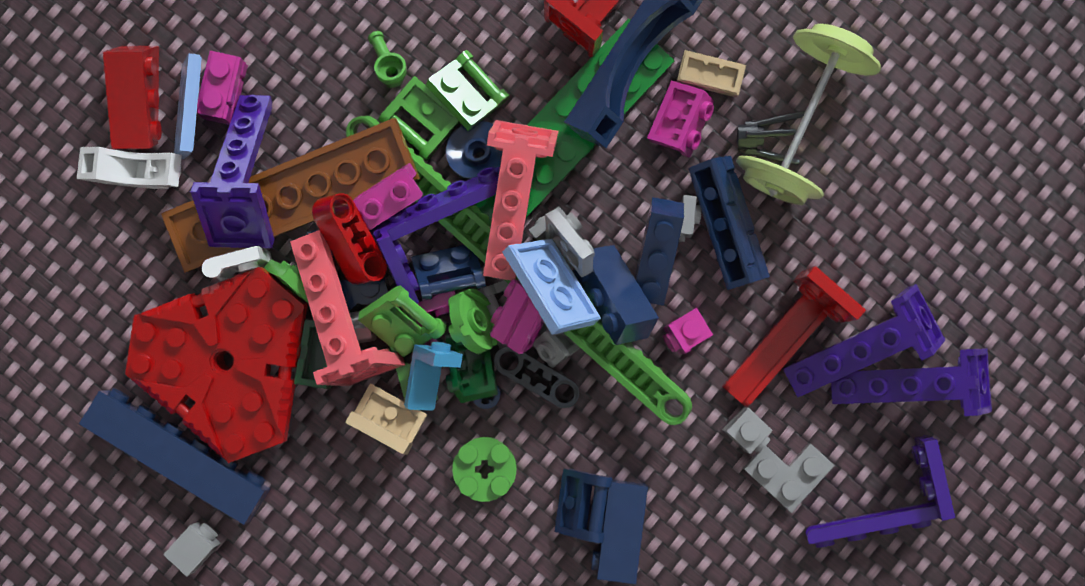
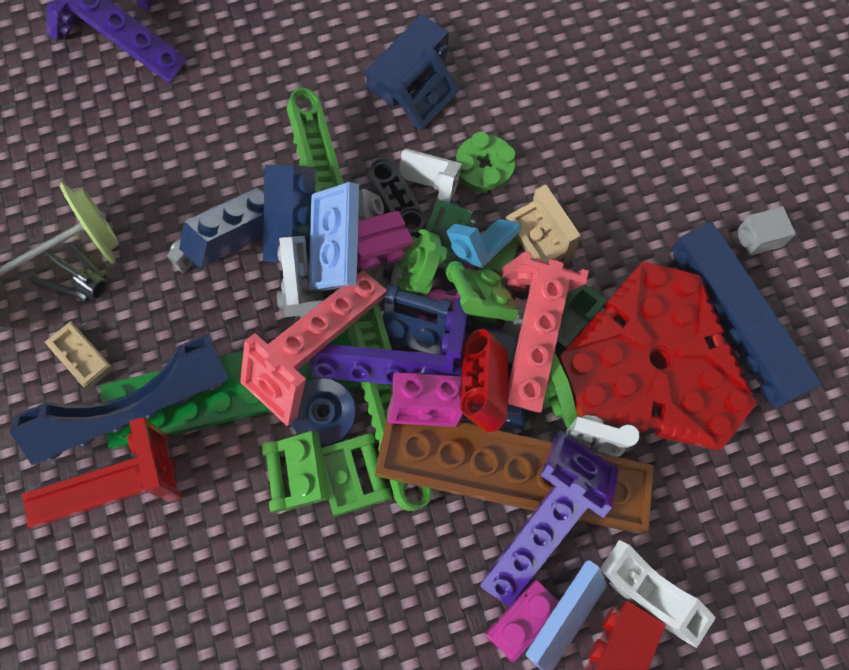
camera: 150 degrees left, 15 degrees down
bright green bar [368,31,407,88] -> none
dark pink bracket [647,80,714,158] -> none
dark pink bracket [662,308,713,355] -> none
dark blue brick [688,156,770,290] -> none
red bracket [722,266,866,407] -> none
light grey brick [722,407,773,454] -> none
light grey plate [743,443,835,513] -> none
dark purple bracket [783,284,945,397] -> none
none -> white bracket [399,149,462,203]

